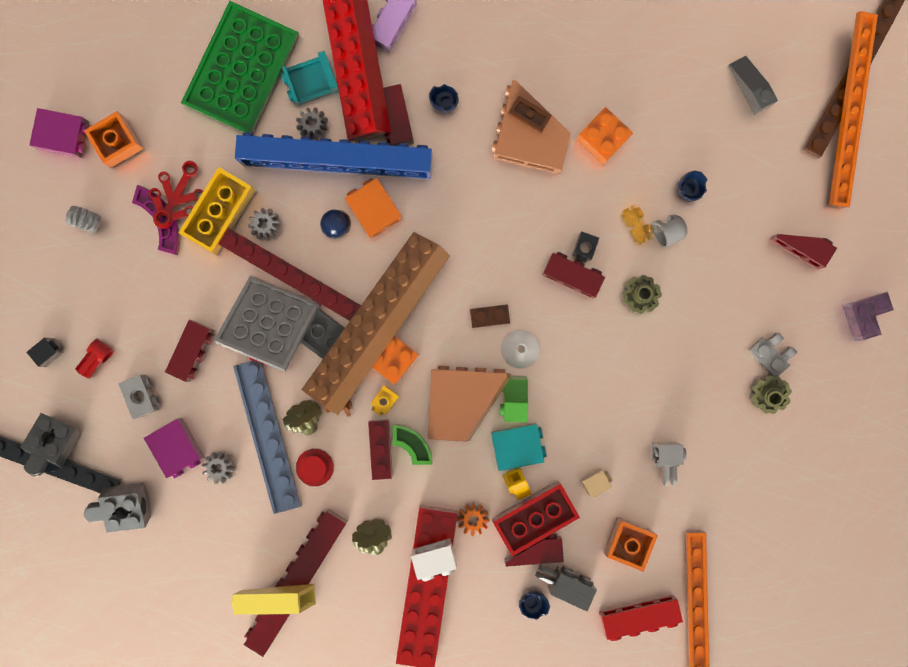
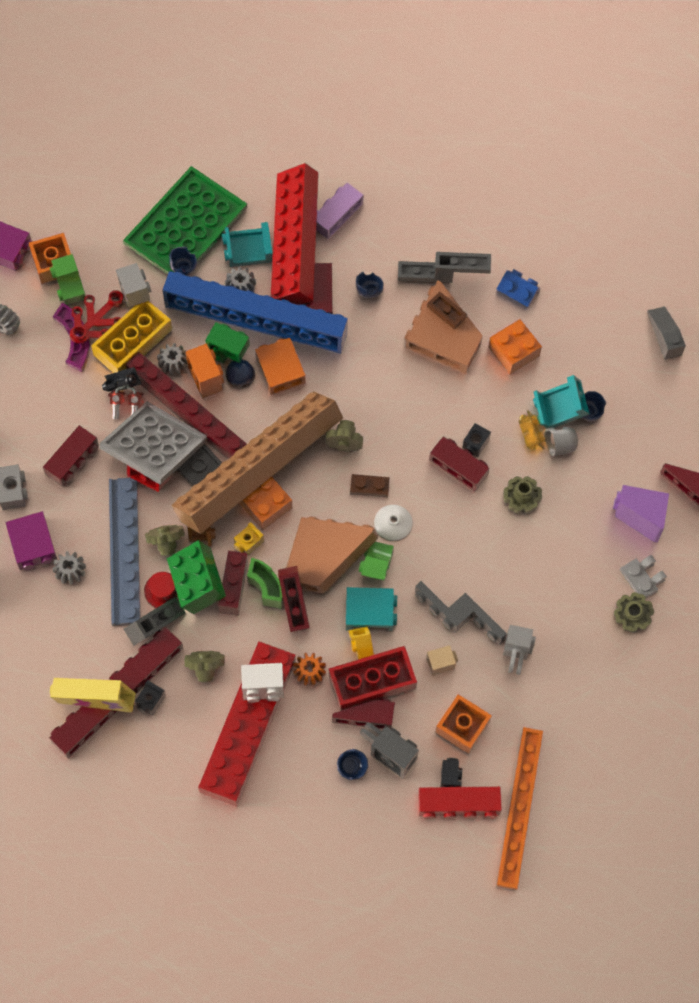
camera: 10 degrees right, 20 degrees down
none -> bright green brick [50,254,86,305]
none -> black hinge [102,367,142,393]
none -> piece [108,384,144,420]
none -> light grey brick [116,263,152,307]
none -> dark grey slope [123,596,186,645]
none -> black brick [135,680,166,715]
none -> green brick [167,540,226,614]
none -> dark blue hair [169,247,197,276]
none -> orange brick [186,343,224,399]
none -> green brick [205,322,250,364]
none -> dark red brick [278,566,310,632]
none -> olive plant [325,420,364,452]
none -> dark grey bracket [398,252,491,283]
none -> dark grey bracket [415,581,507,644]
none -> black brick [440,758,462,787]
none -> blue bracket [497,269,541,307]
none -> teal panel [533,375,589,429]
none -> medium lavender slope [613,485,669,543]

